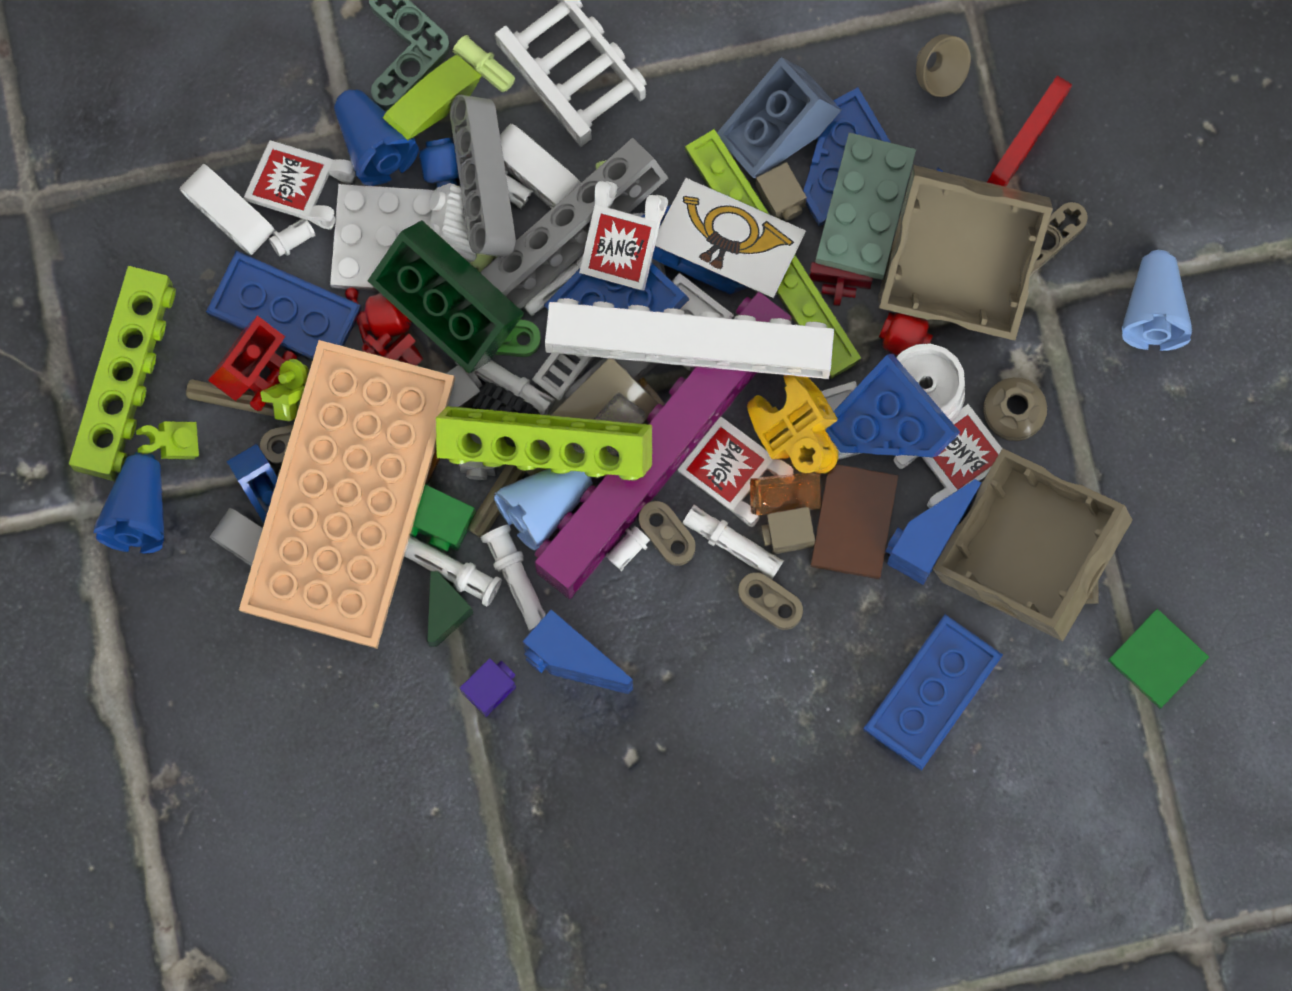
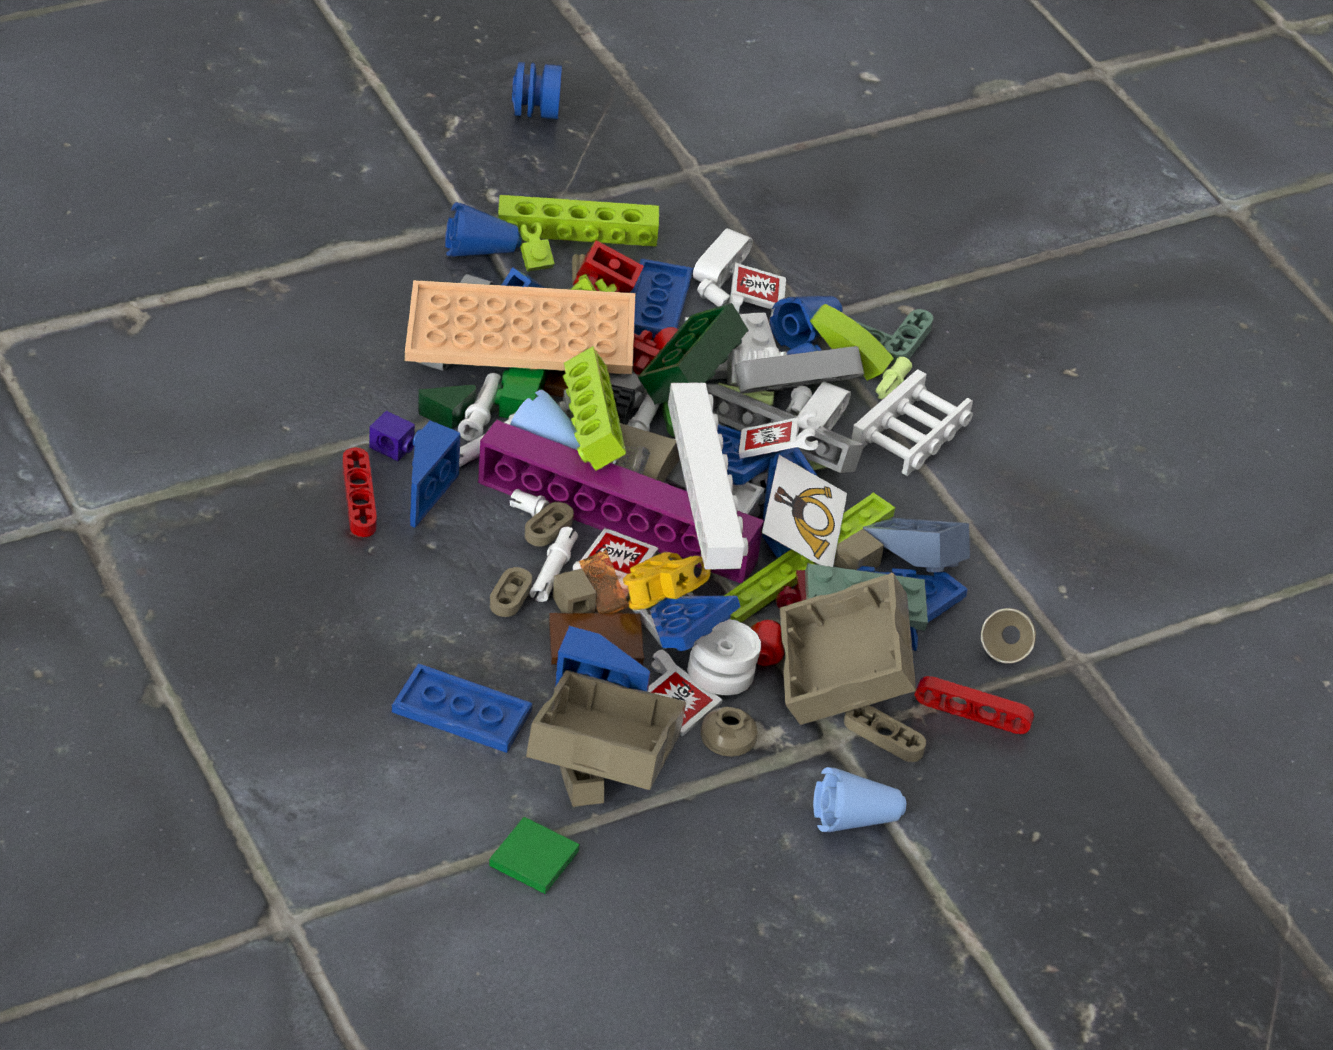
camera: 70 degrees right, 35 degrees down
none -> red beam [342,447,377,537]

